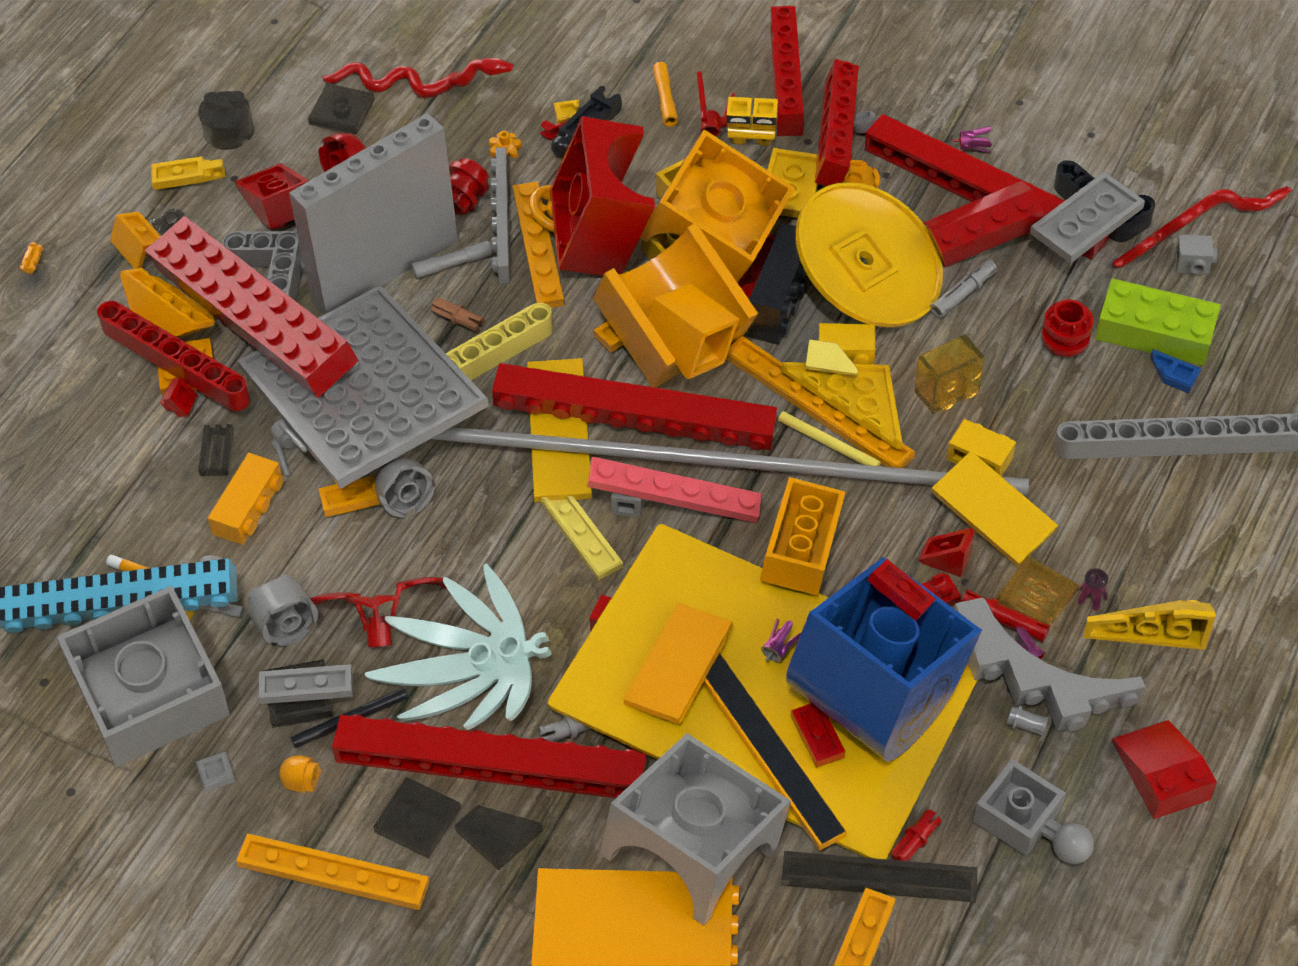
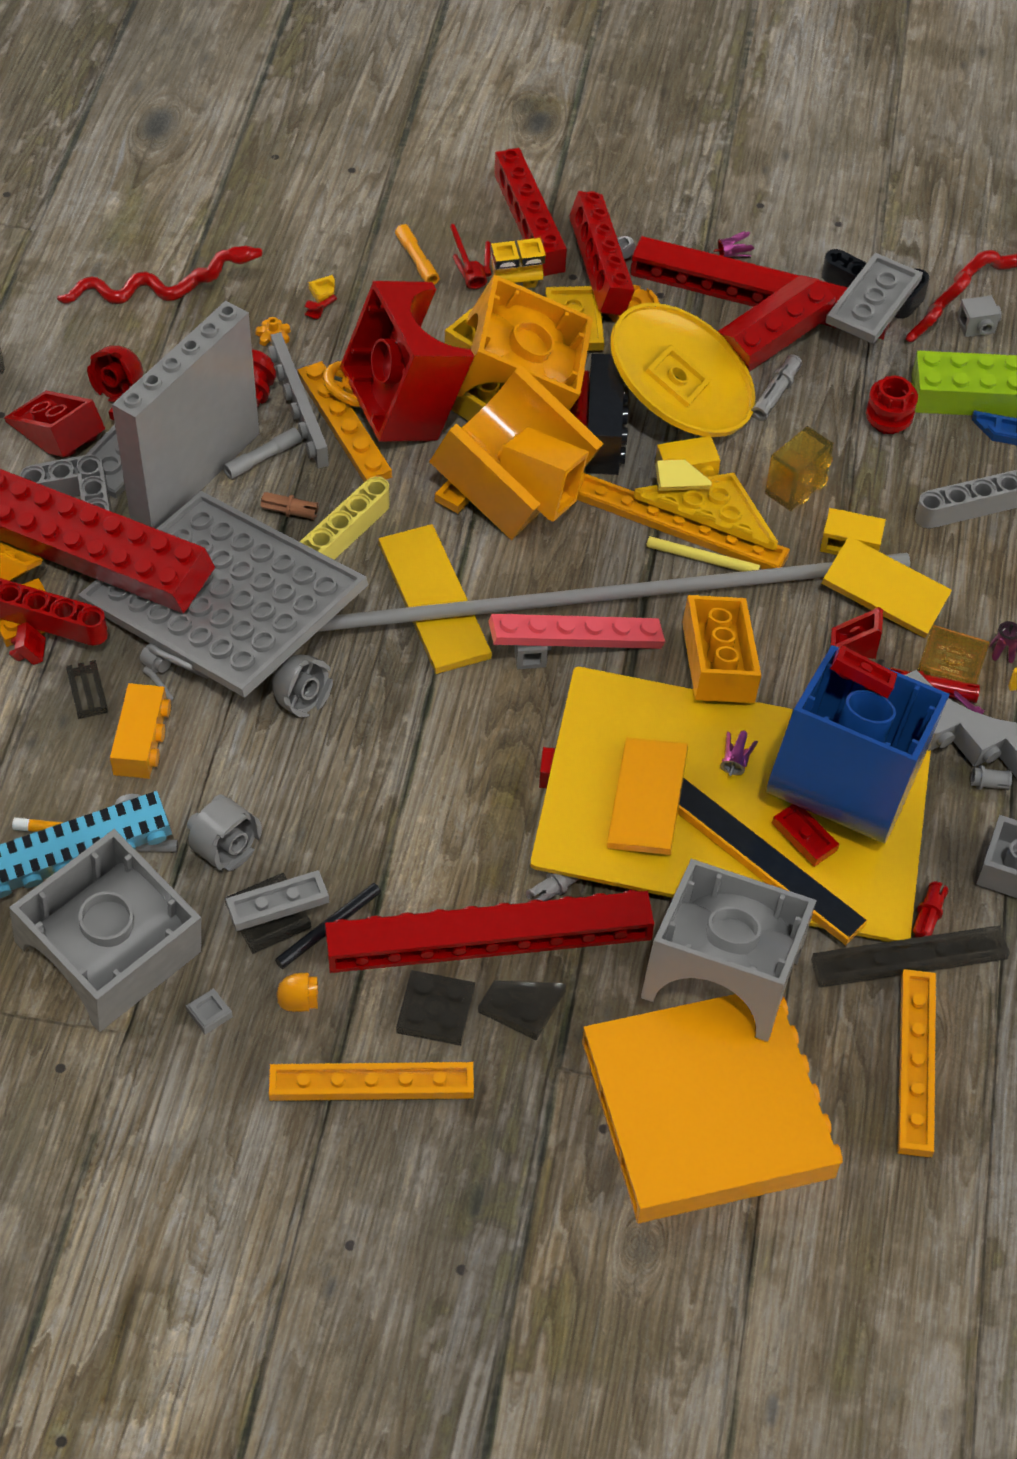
camera: 20 degrees left, 0 degrees up
clear smoke plate [308,83,375,135] -> none
red plant [310,577,448,647] -> none
light orange plate [318,475,380,518] -> none
light aqua plant [364,564,551,730] -> none
red brick [492,363,777,450] -> none
light yellow tile [541,496,623,581] -> none
black plate [551,86,622,156] -> none

